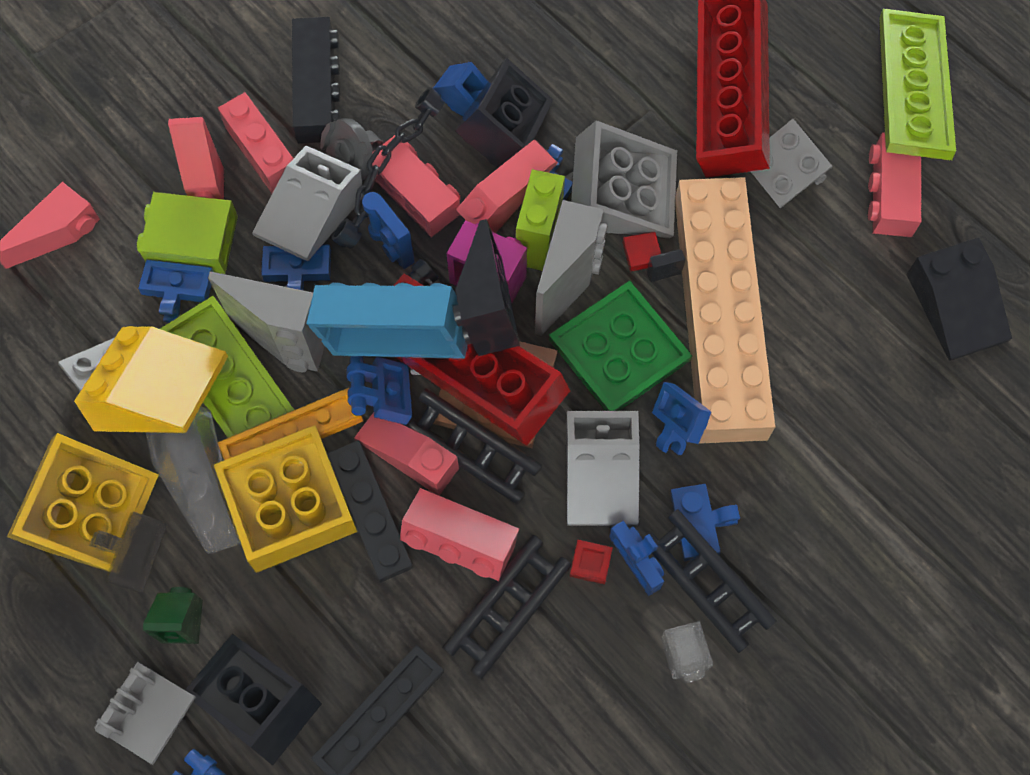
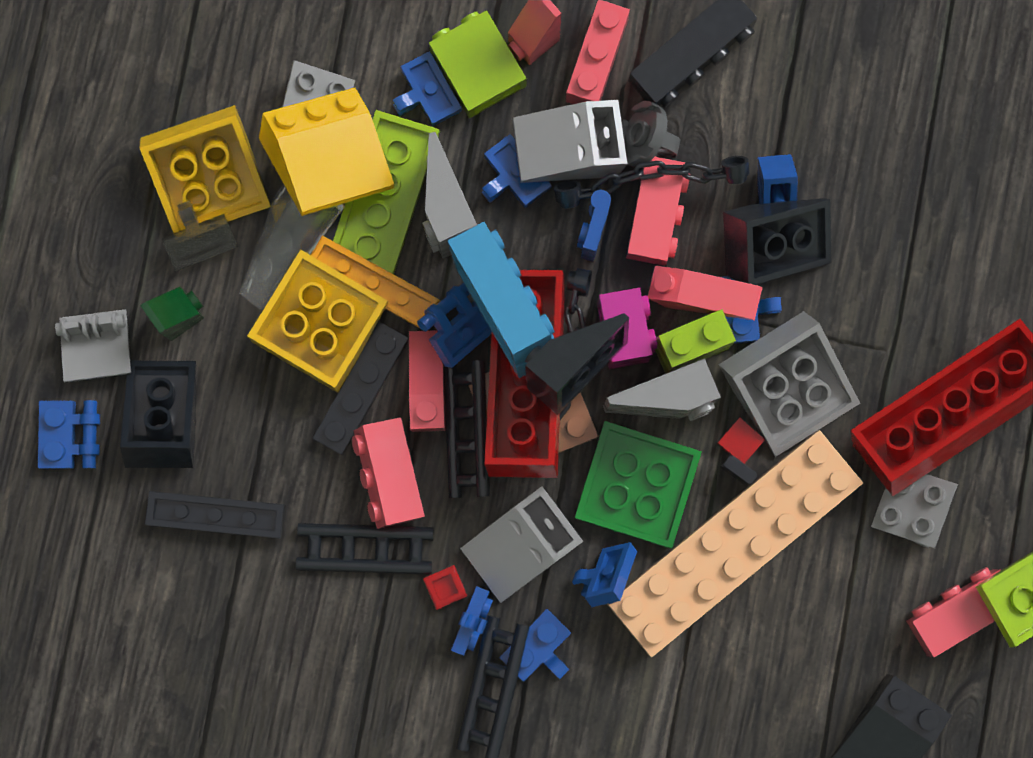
camera: 55 degrees right, 15 degrees up
clear brick [660,621,713,683] -> none

